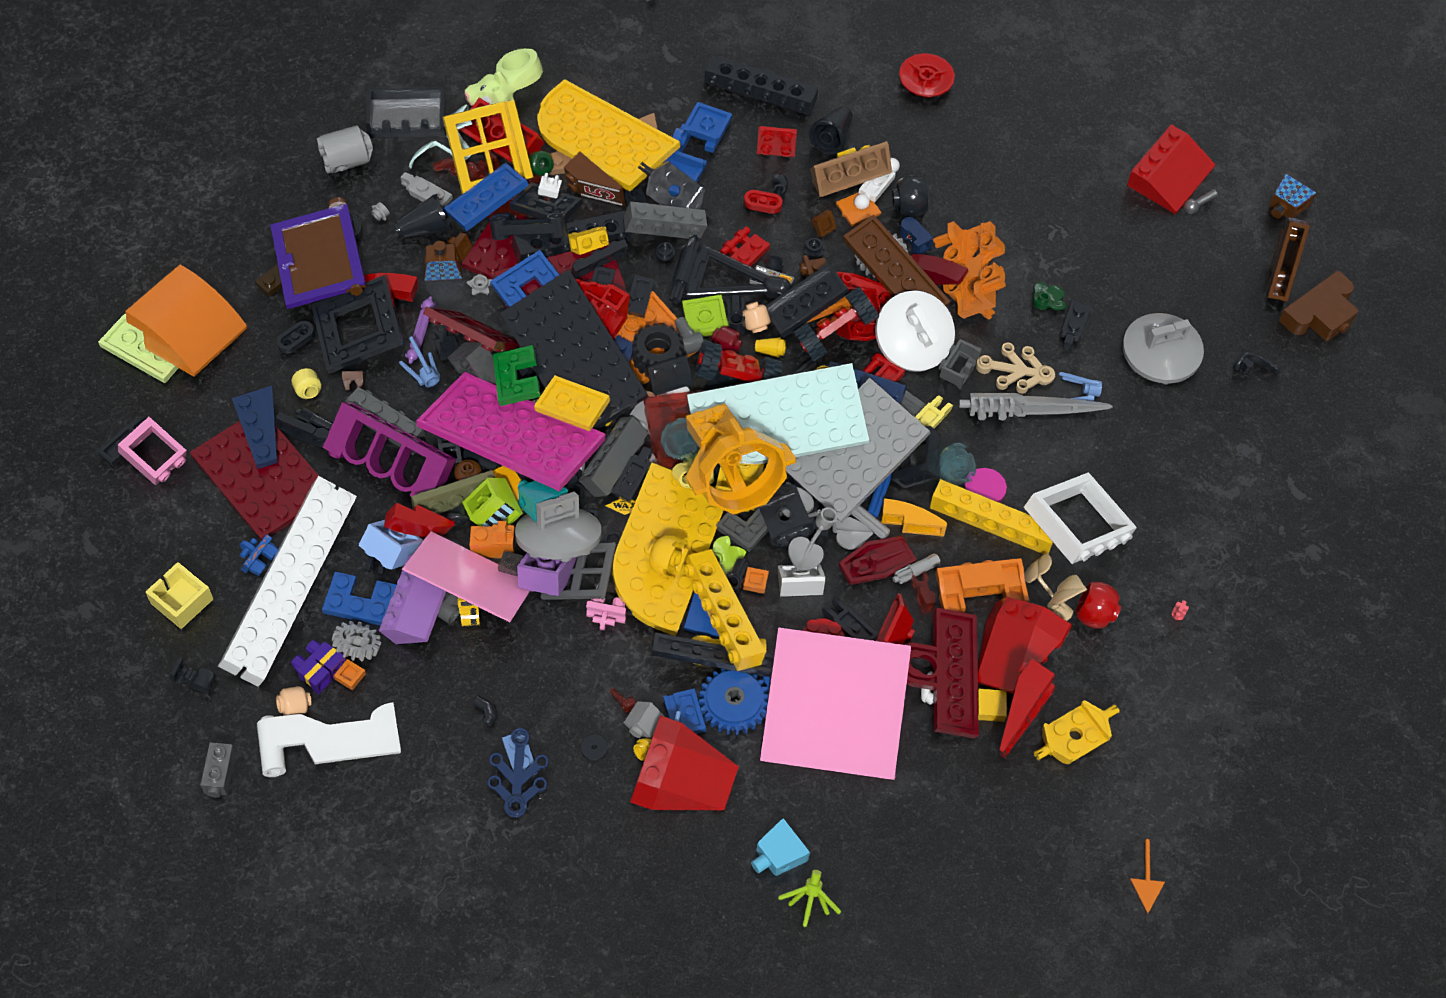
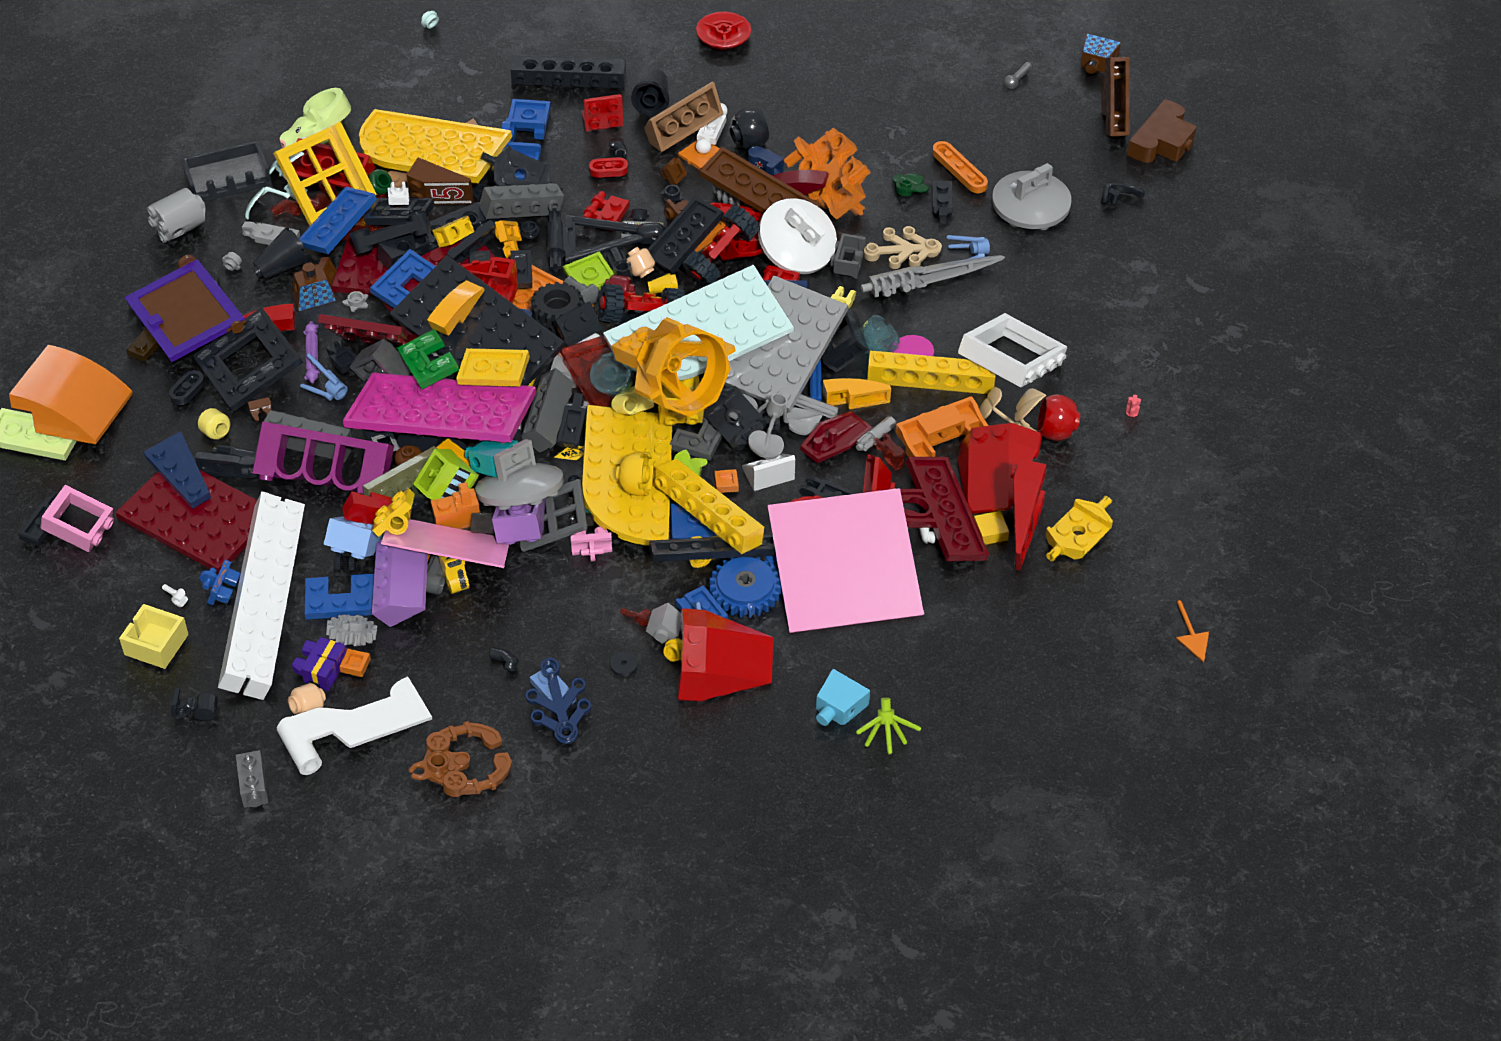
camera: 15 degrees left, 10 degrees down
red slope [1127,124,1216,214] -> none
none -> white hand [162,584,188,607]
none -> yellow plate [372,488,415,537]
none -> dark orange piece [408,721,512,797]
none -> light orange slope [427,280,485,336]
none -> light orange hinge [495,220,522,258]
none -> orange plate [932,141,988,193]

